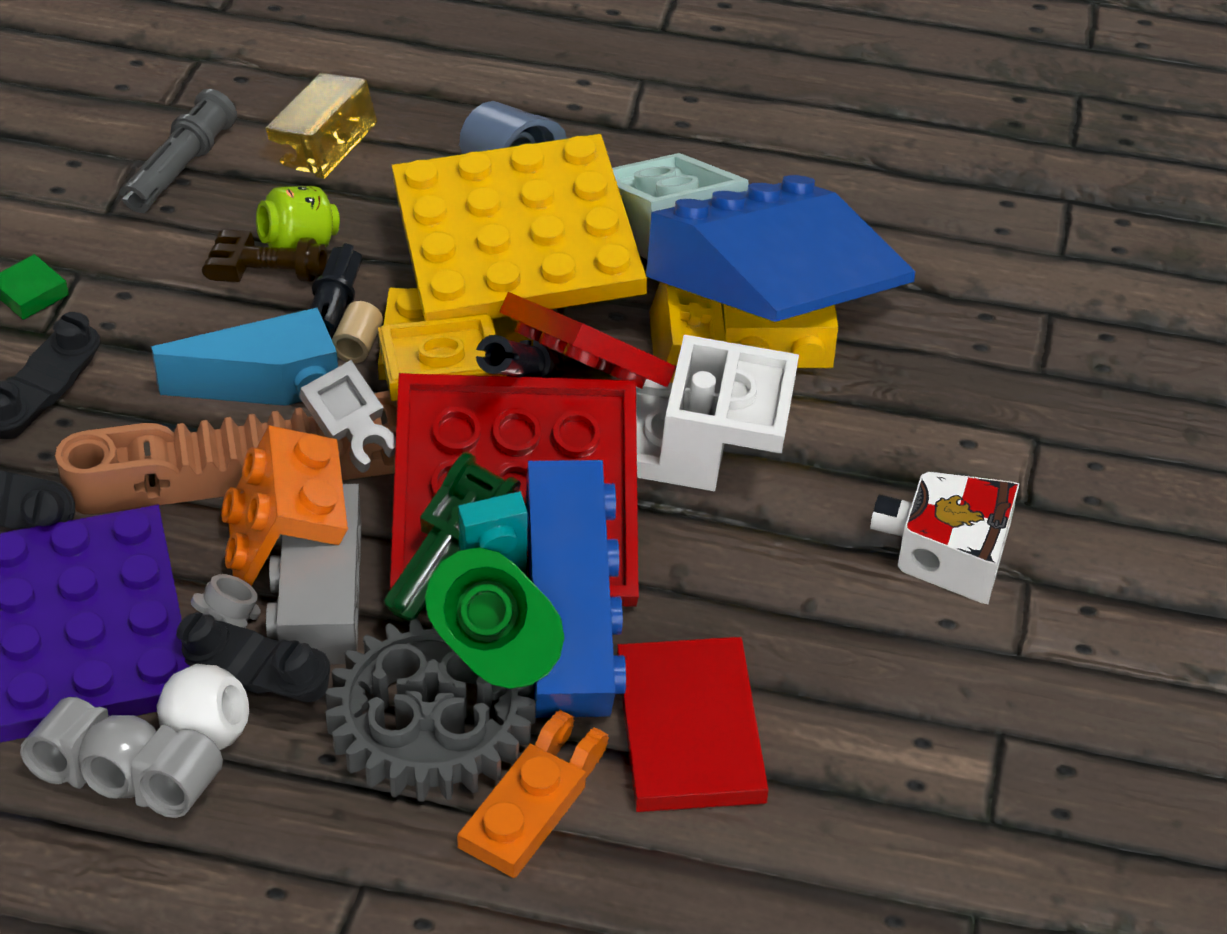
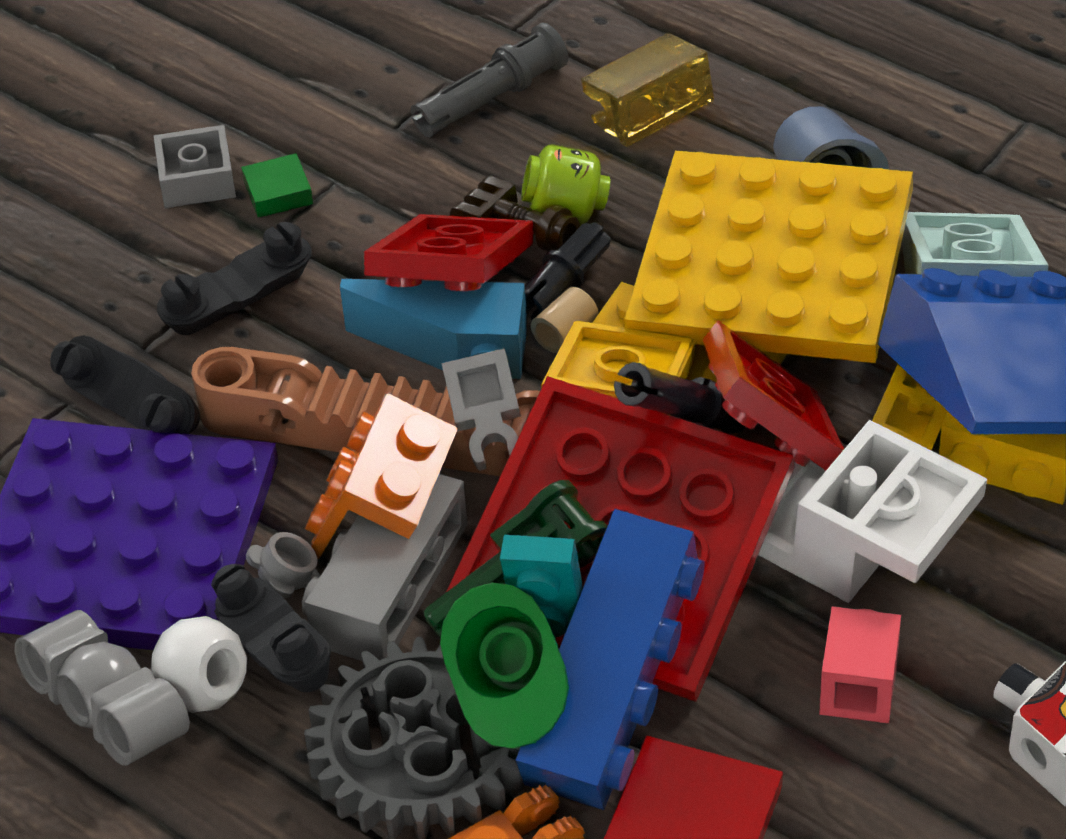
camera: 30 degrees right, 0 degrees up
none -> red plate [364,214,533,291]
none -> coral brick [819,606,901,724]

